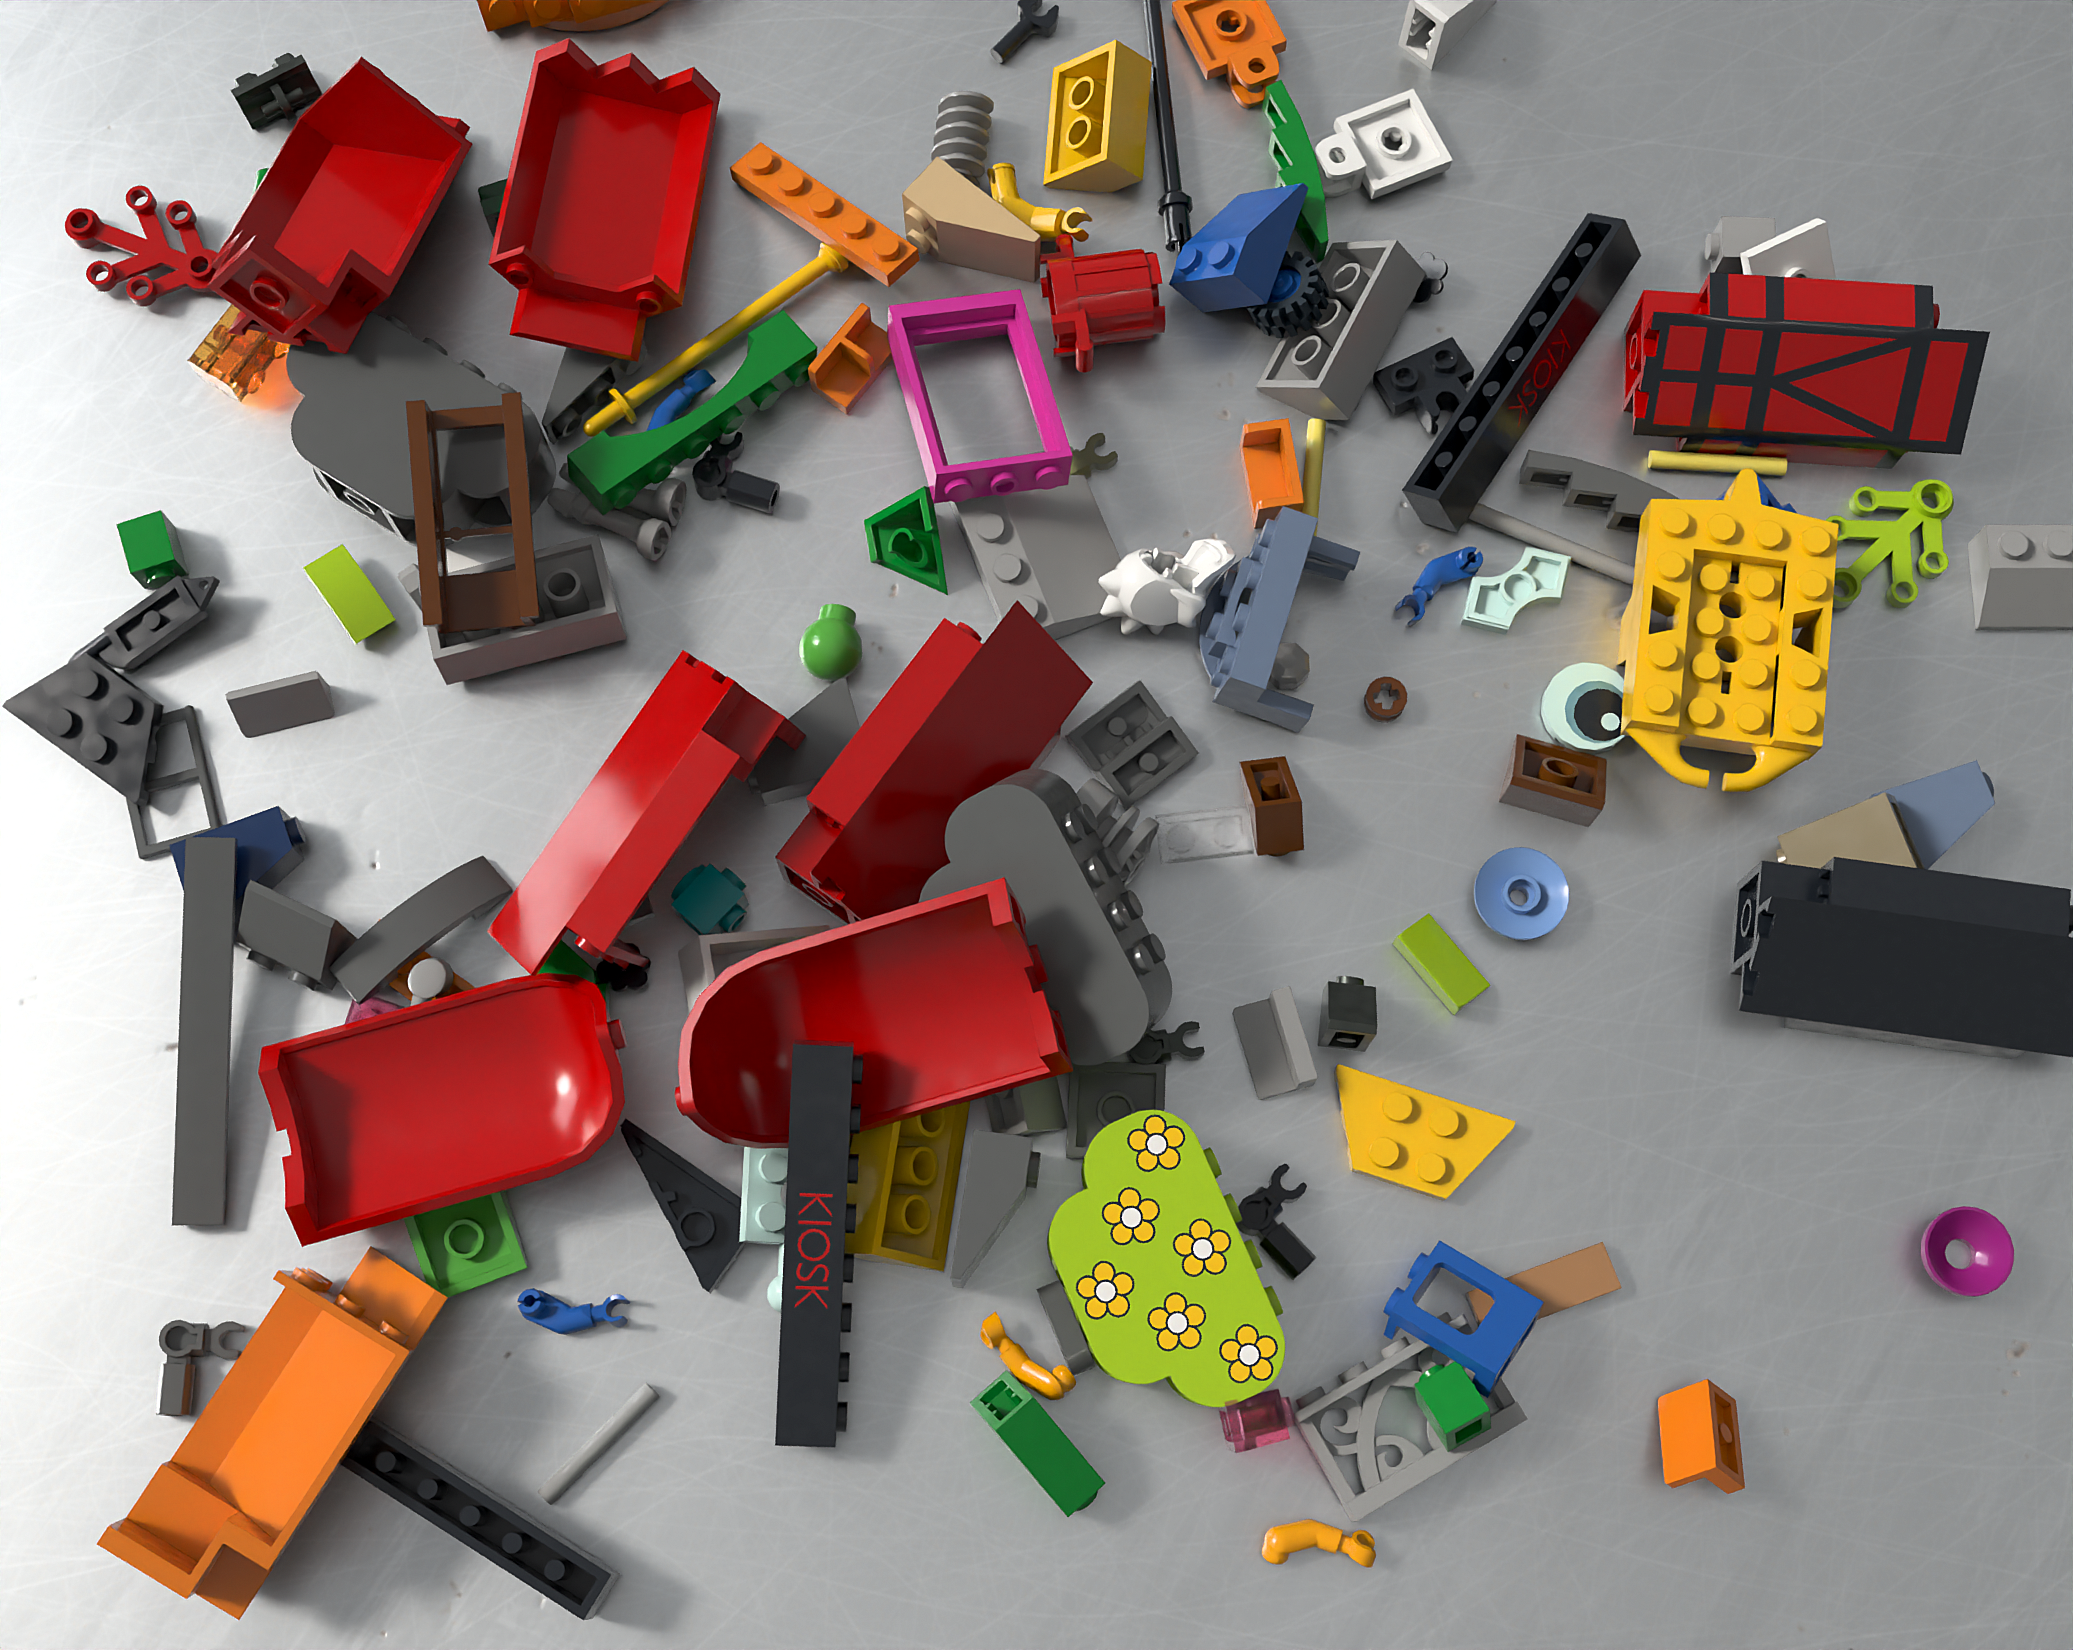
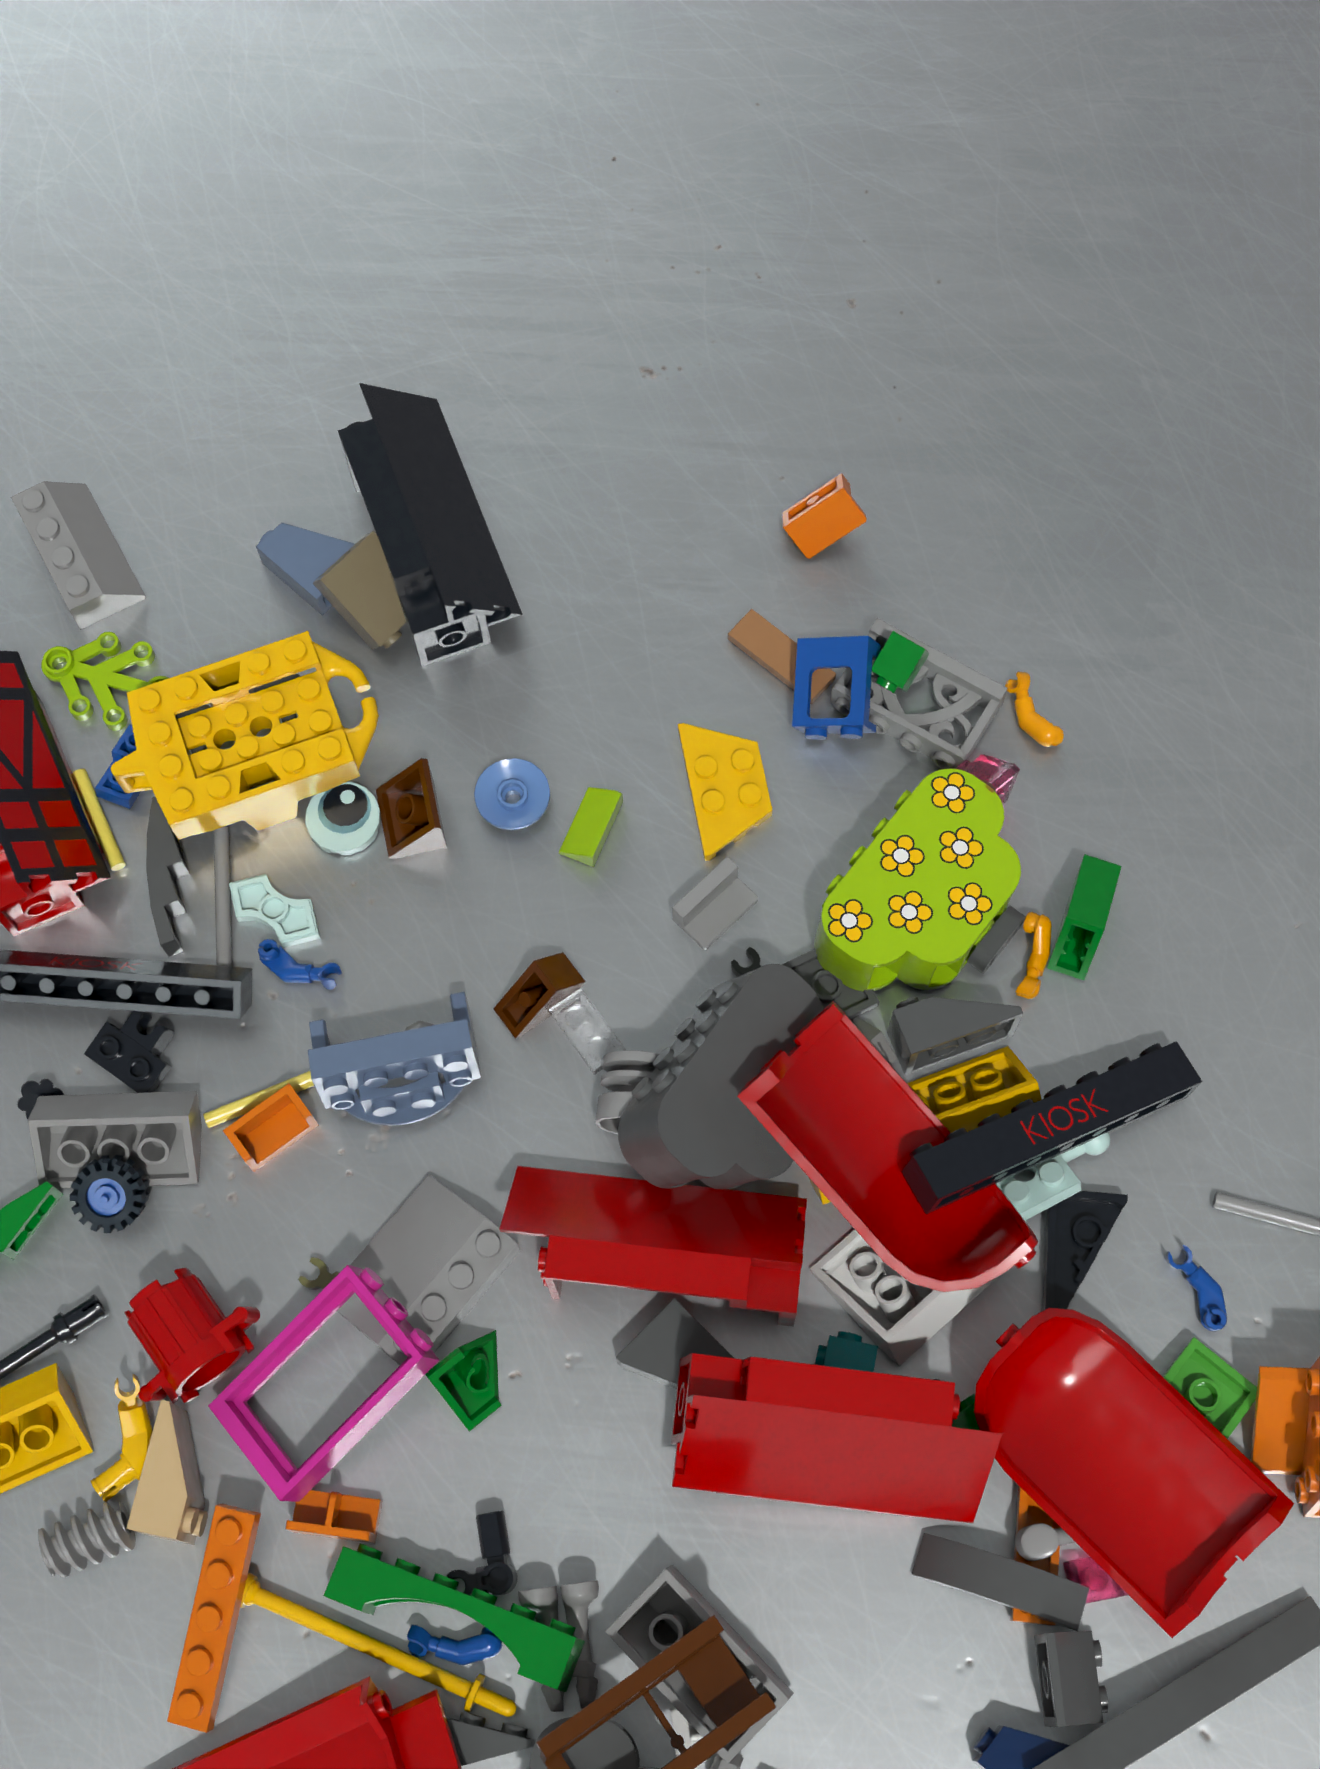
camera: 115 degrees left, 5 degrees down
bright green piece [799,604,862,681] -> none
dark grey slope [1065,680,1199,809] -> none
white head [1098,538,1236,635] -> none
blue slope [1169,183,1308,312] -> none
black bar [1236,1164,1317,1280] -> none
pearl dark grey slope [1317,976,1377,1052] -> none
reddish brown bush [1363,676,1407,723] -> none
magenta piece [1921,1206,2014,1297] -> none

